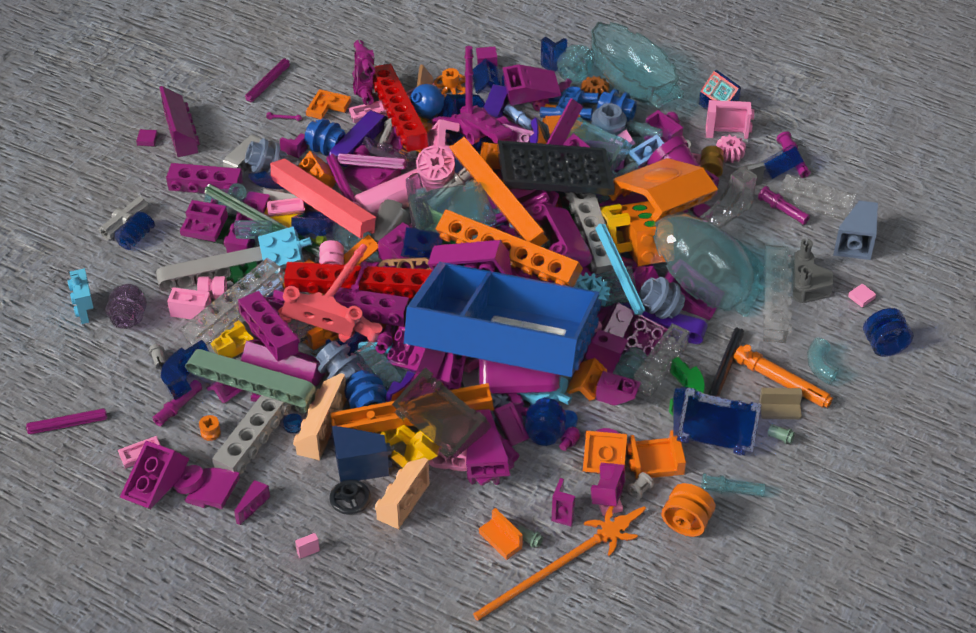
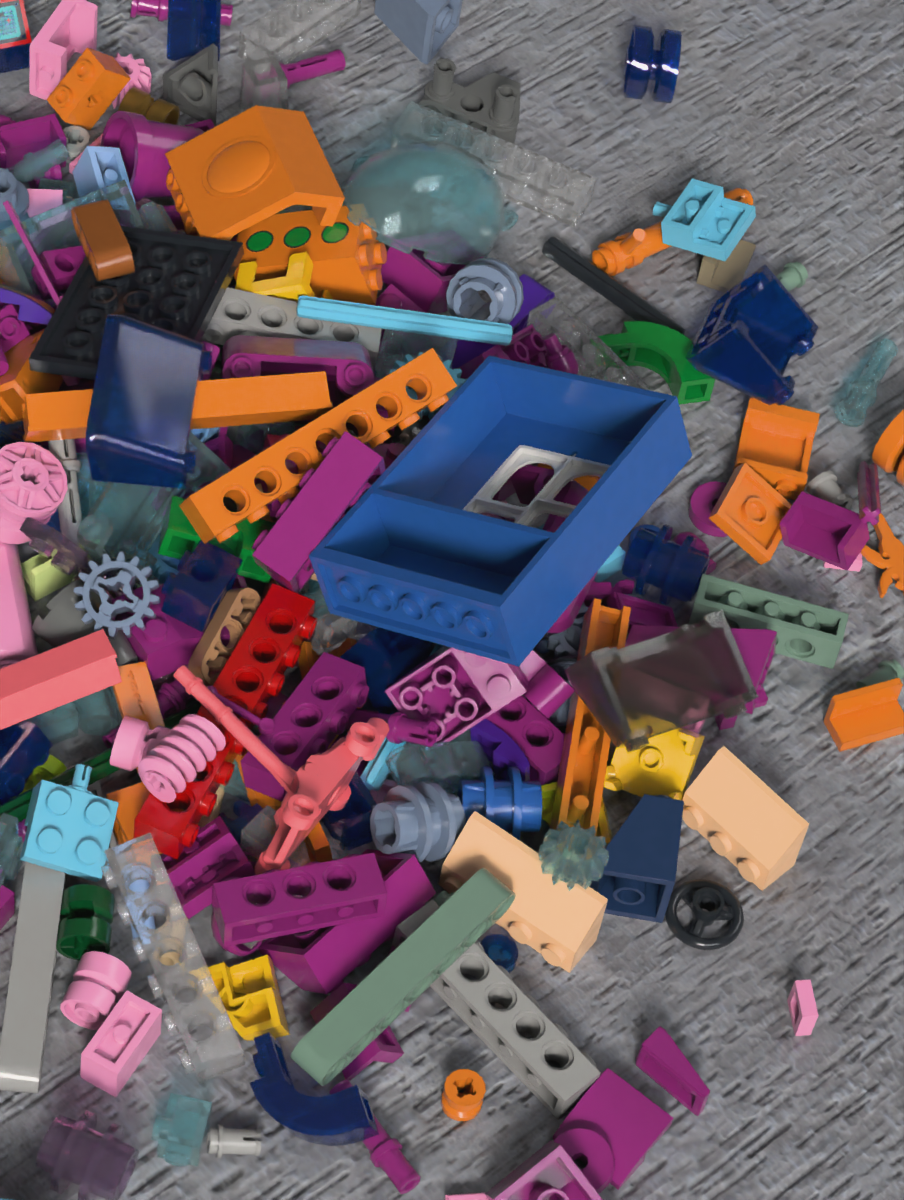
camera: 80 degrees left, 5 degrees up
magenta panel [551,478,575,527] -> none
clear light blue cylinder [807,337,839,385] -> none
bright pink tile [848,284,876,307] -> none
none -> orange brick [47,47,131,130]
none -> dark orange beam [71,199,135,281]
none -> sand blue gear [73,552,161,639]
none -> clear blue windscreen [86,314,212,489]
none -> bright pink piece [138,714,226,803]
none -> clear light blue brick [151,1093,212,1167]
none -> clear light blue gear [538,820,609,891]
none -> magenta cylinder [542,333,579,375]
none -> medium azure plate [653,179,756,261]
none -> sand green brick [688,574,849,669]
none -> magenta axle [857,461,881,525]

